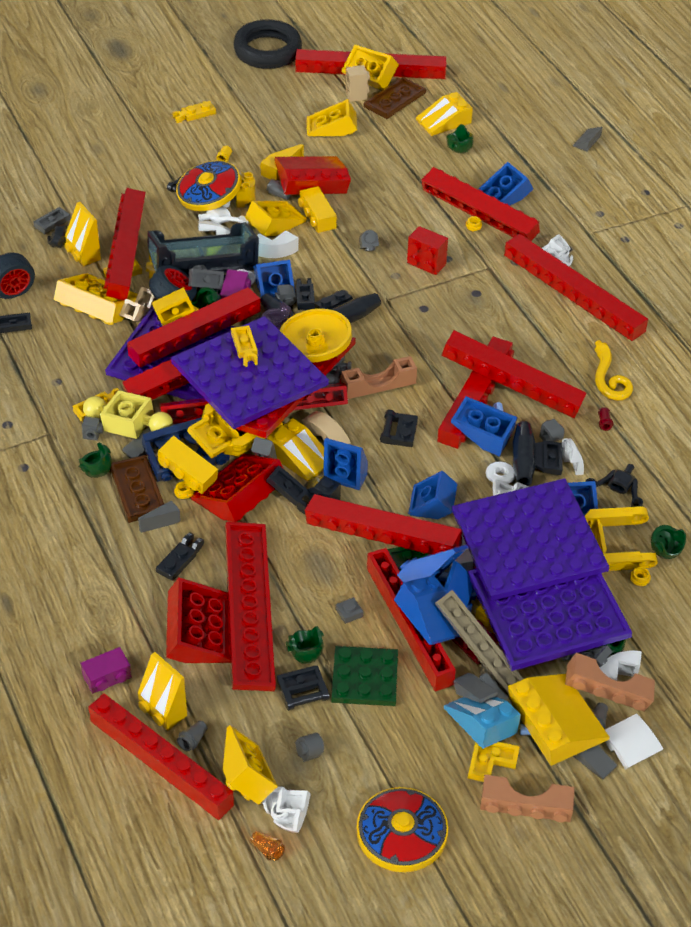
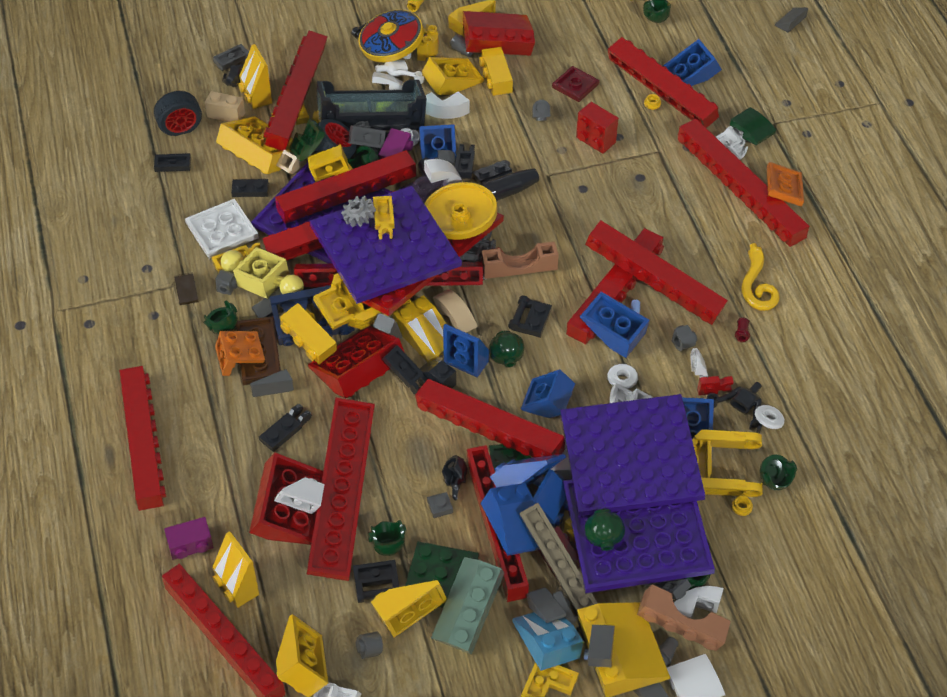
camera: 10 degrees right, 5 degrees up
yellow plate [174,481,194,499] -> none
dark grey cone [177,721,208,751] -> none
black plate [513,421,563,486] -> none
none -> red brick [119,366,167,511]
none -> dark brown slope [174,272,199,306]
none -> white plate [185,199,259,259]
none -> tan brick [205,91,245,122]
none -> orange bracket [215,331,265,376]
none -> black plate [231,179,269,197]
none -> white slope [274,477,324,514]
none -> dark green slope [289,119,326,161]
none -> light grey gear [341,196,376,227]
none -> yellow slope [371,580,447,638]
none -> white brick [424,159,463,186]
none -> sand green slope [431,557,504,655]
none -> black piece [442,455,468,501]
none -> dark green plant [489,330,525,368]
none -> dark red tile [552,66,599,102]
none -> dark green plant [585,509,625,551]
none -> dark grey slope [588,624,615,668]
none -> red plate [697,376,734,396]
none -> dark green slope [730,107,776,146]
none -> white piece [755,405,785,429]
none -> orange tile [767,162,804,207]

